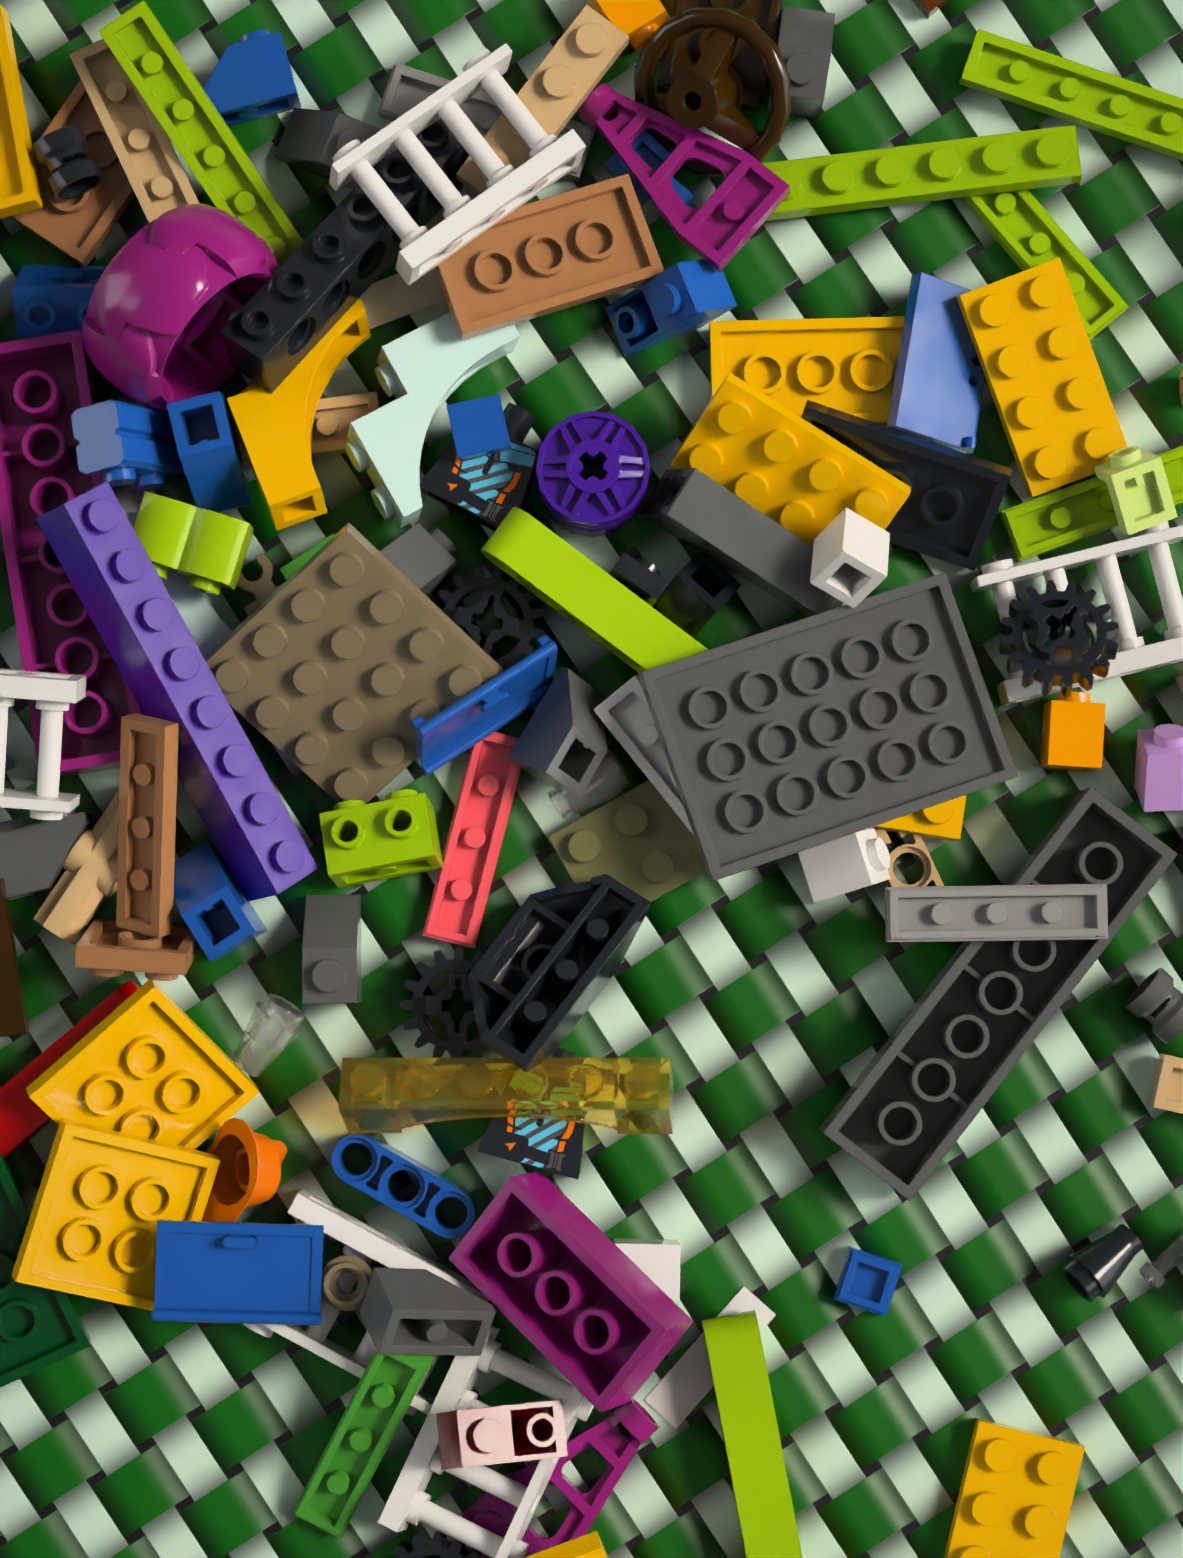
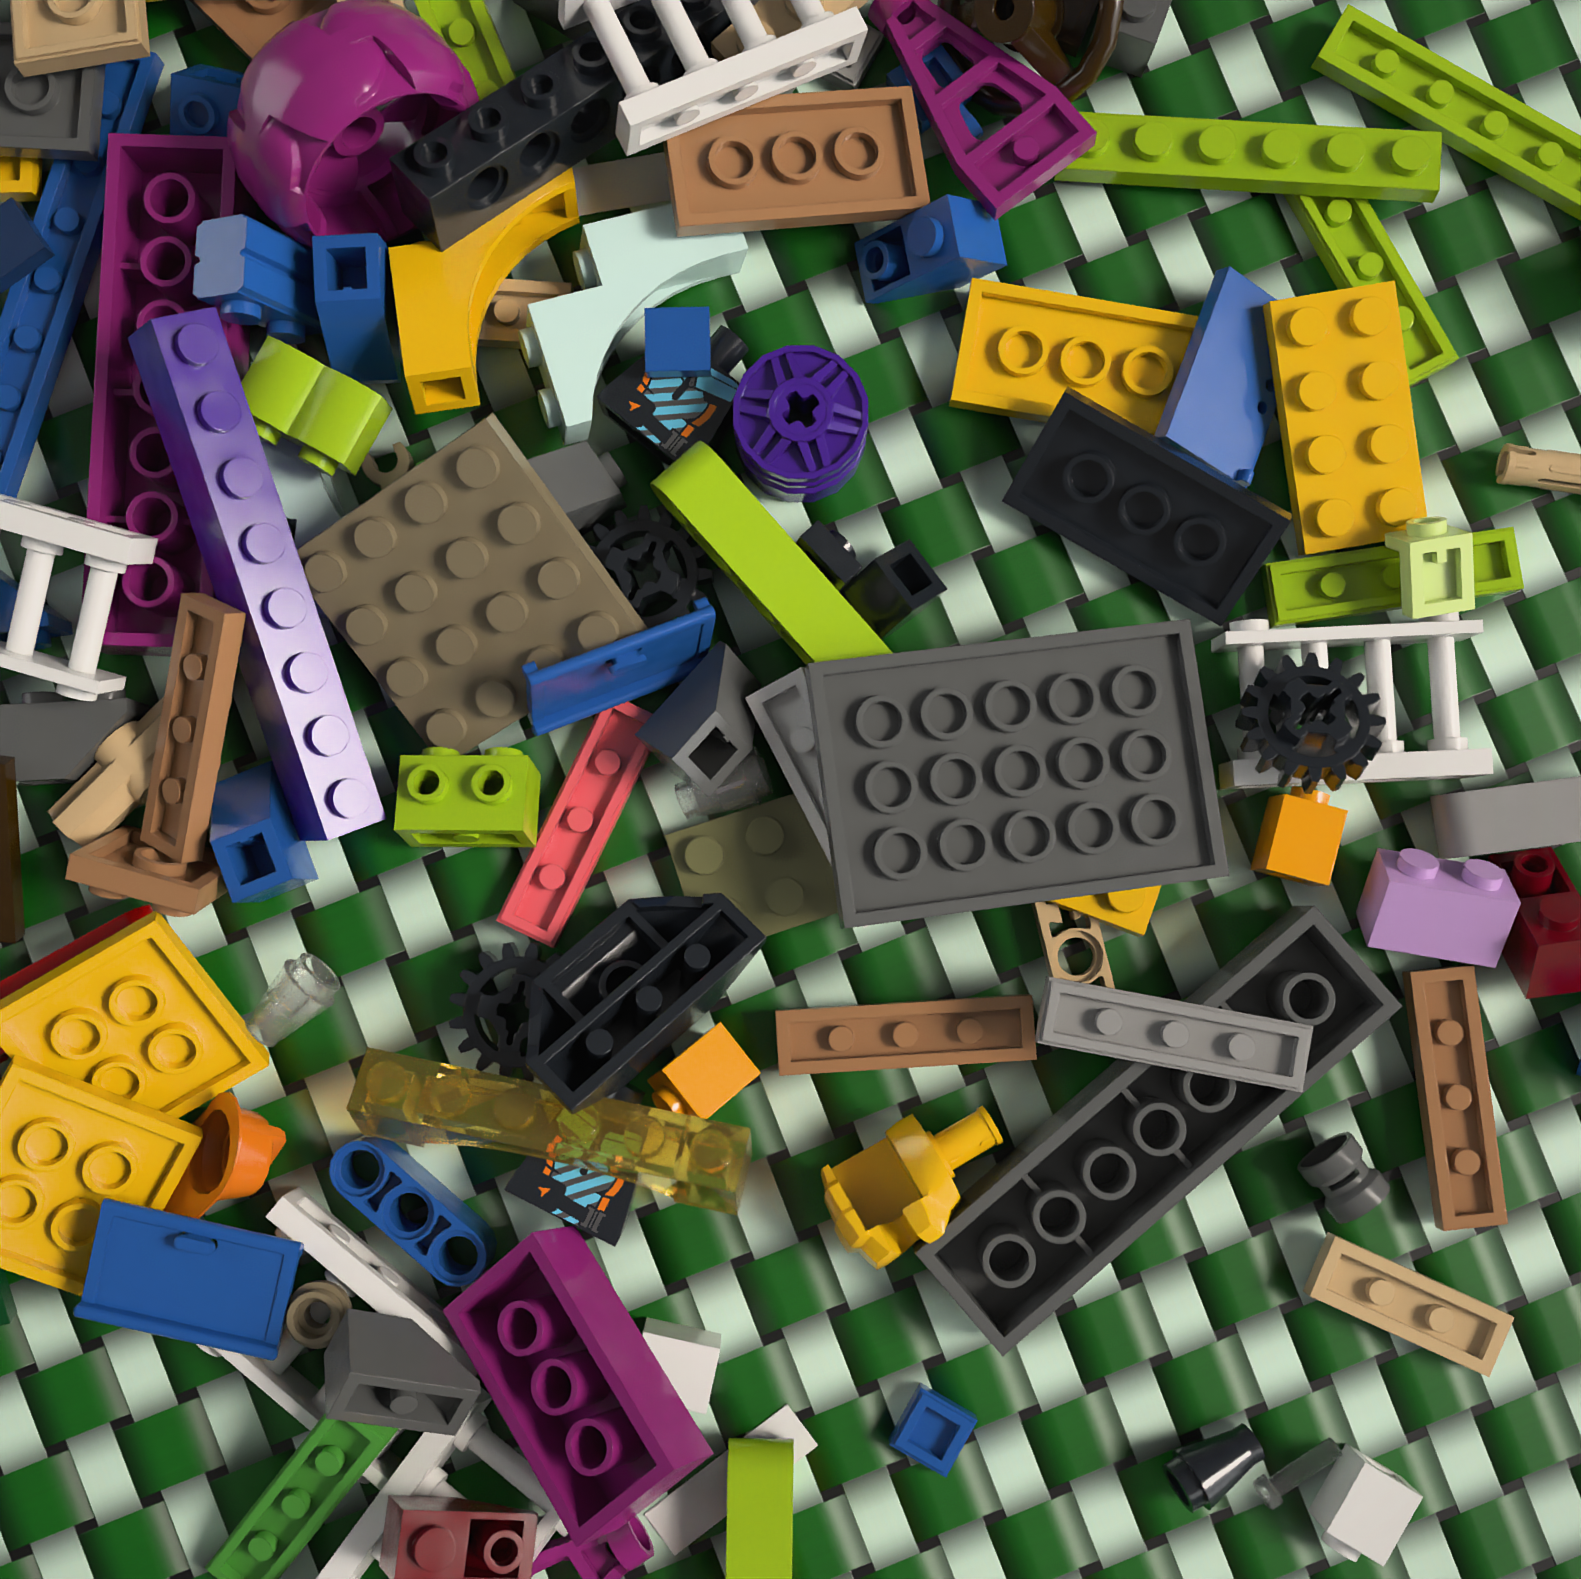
camera: 15 degrees right, 0 degrees up
dark grey slope [302,894,362,1004] -> none
dark grey slope [639,468,844,617] -> none
yellow plate [670,372,911,547] -> none
white brick [798,828,890,903] -> none
white brick [810,508,890,608] -> none
none -> light orange brick [647,1022,761,1131]
none -> medium nougat plate [775,994,1037,1076]
none -> yellow piece [821,1106,1003,1270]

